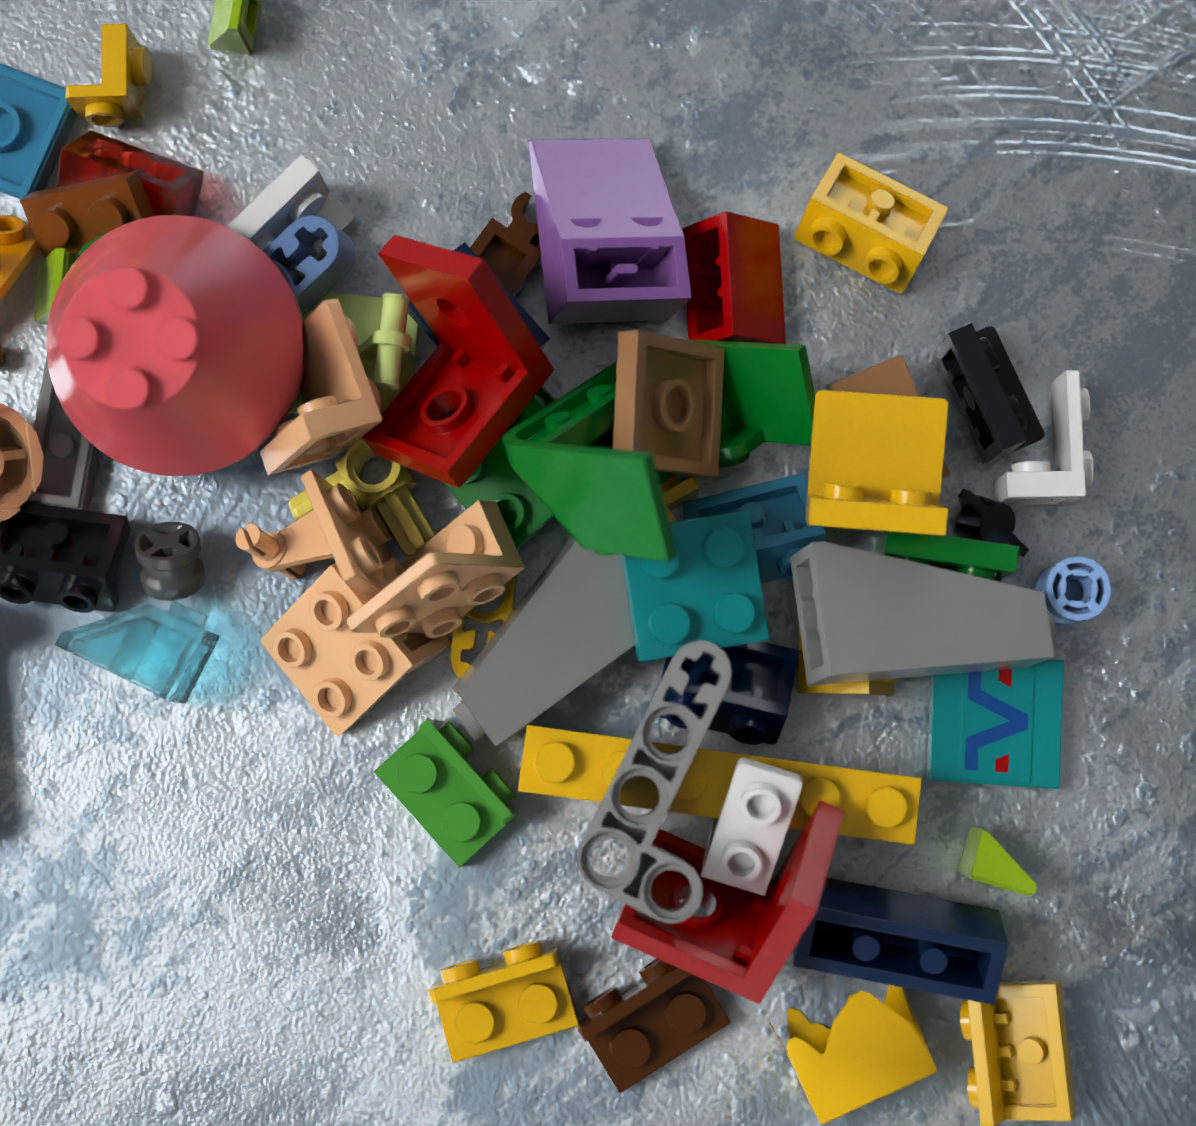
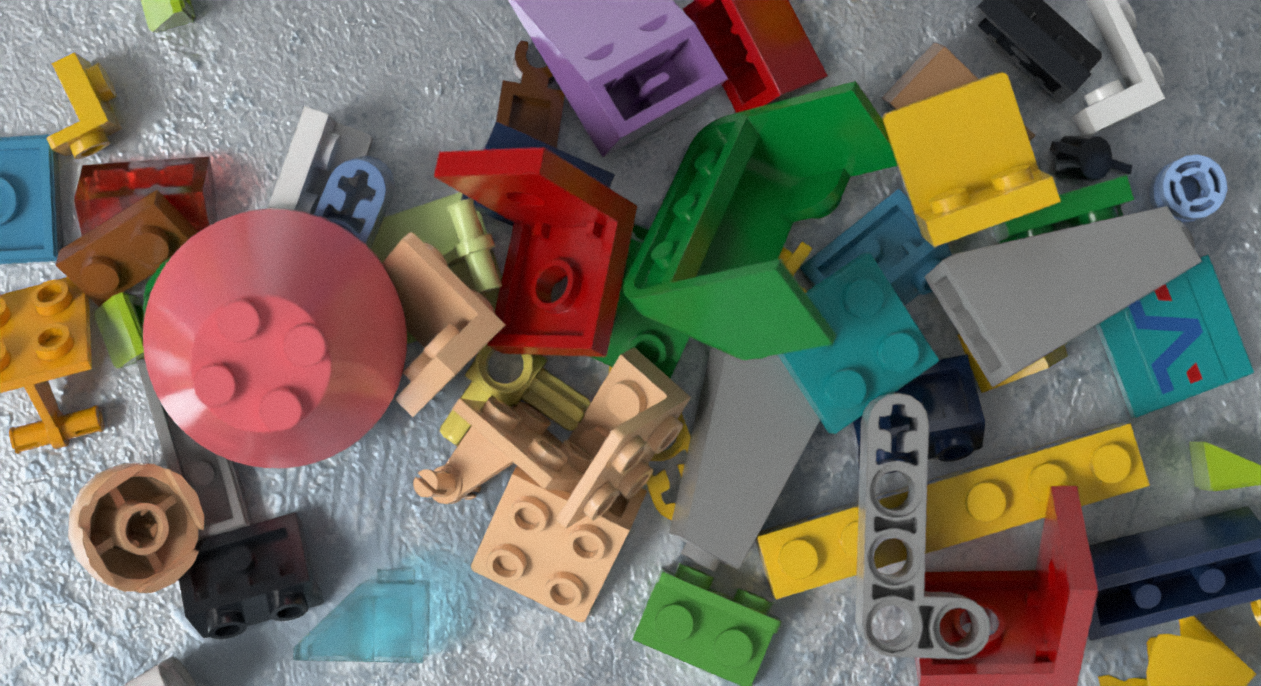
camera: 30 degrees left, 5 degrees up
dark grey wheel [134,522,206,601] -> none
medium nougat plate [613,330,725,477] -> none
white bracket [701,758,803,896] -> none

